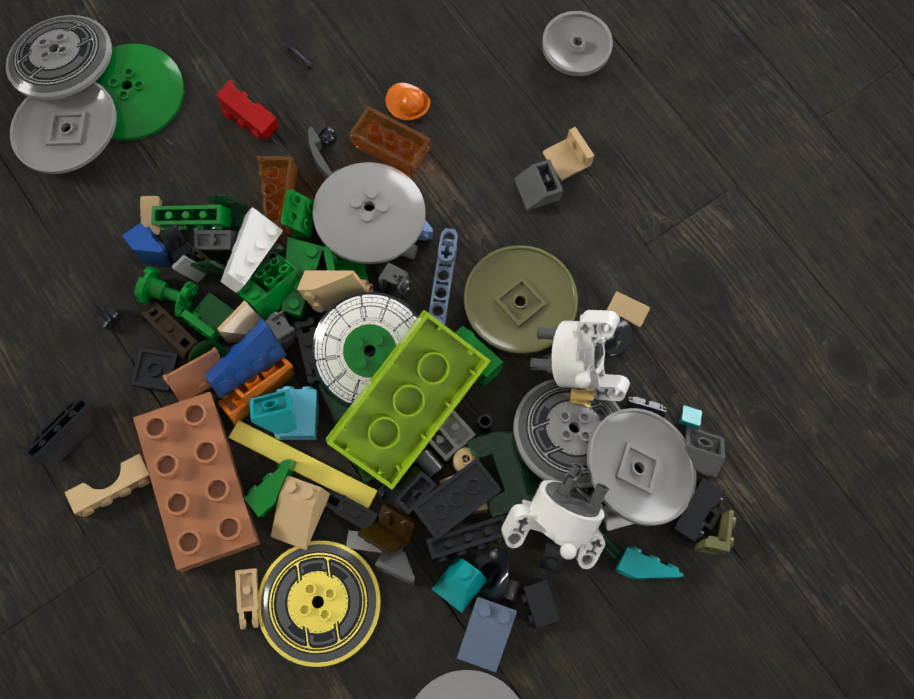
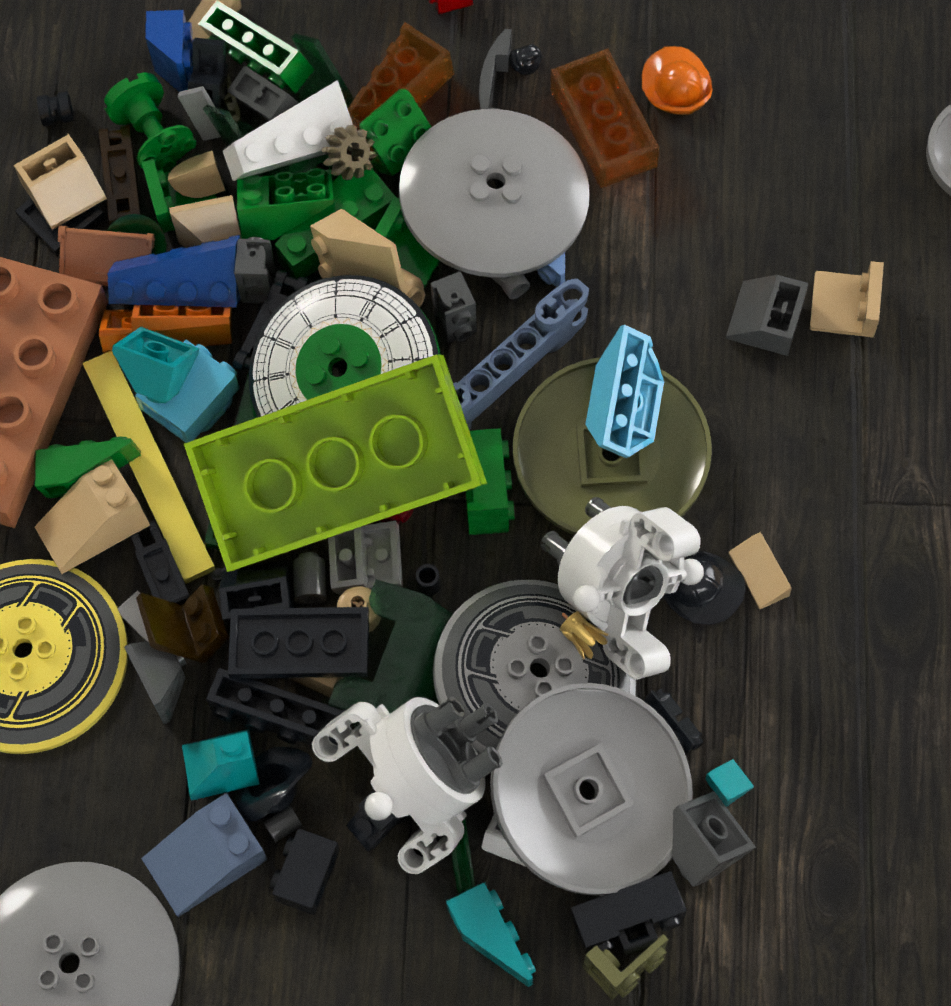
camera: 45 degrees right, 5 degrees down
none -> tan slope [14,134,107,230]
none -> tan brick [168,151,225,198]
none -> dark tan gear [321,125,377,180]
none -> medium azure wedge [585,325,664,458]

